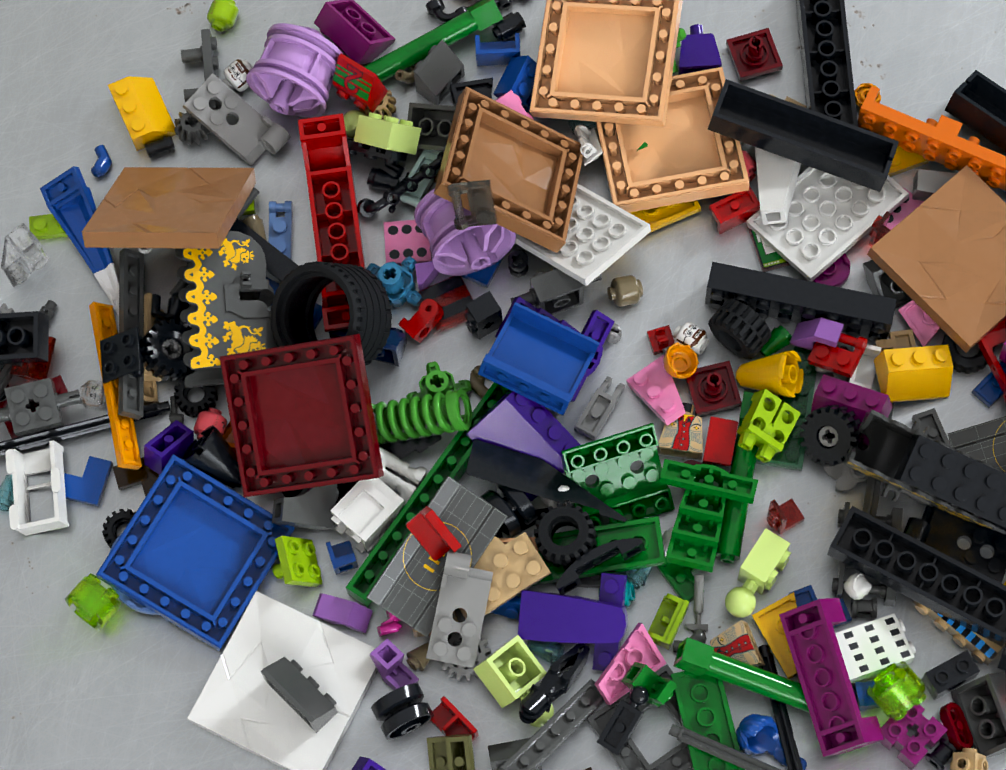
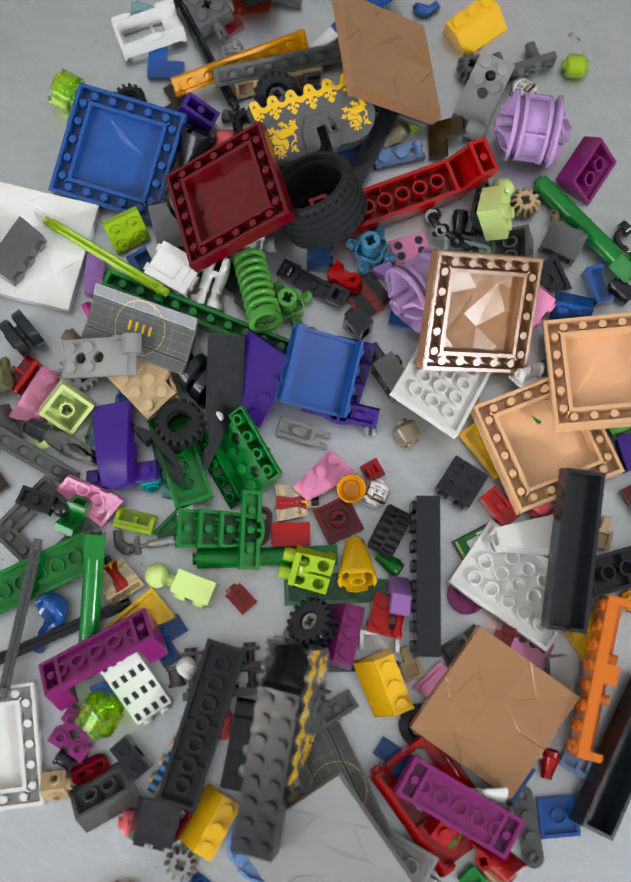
camera: 70 degrees right, 10 degrees up
black hinge [100,326,145,384] -> none
black pin [145,135,175,158] -> none
red slope [332,53,388,113] -> none
medium lavender slope [370,638,419,691] -> none
red panel [406,506,462,561] -> none
clear smoke plate [447,180,497,230] -> none
black bush [508,250,529,278] -> none
none -> bright pink wing [7,367,59,423]
none -> lime piece [43,216,170,297]
none -> black slope [276,258,351,308]
none -> dark brown tile [428,115,465,160]
none -> black brick [434,455,489,510]

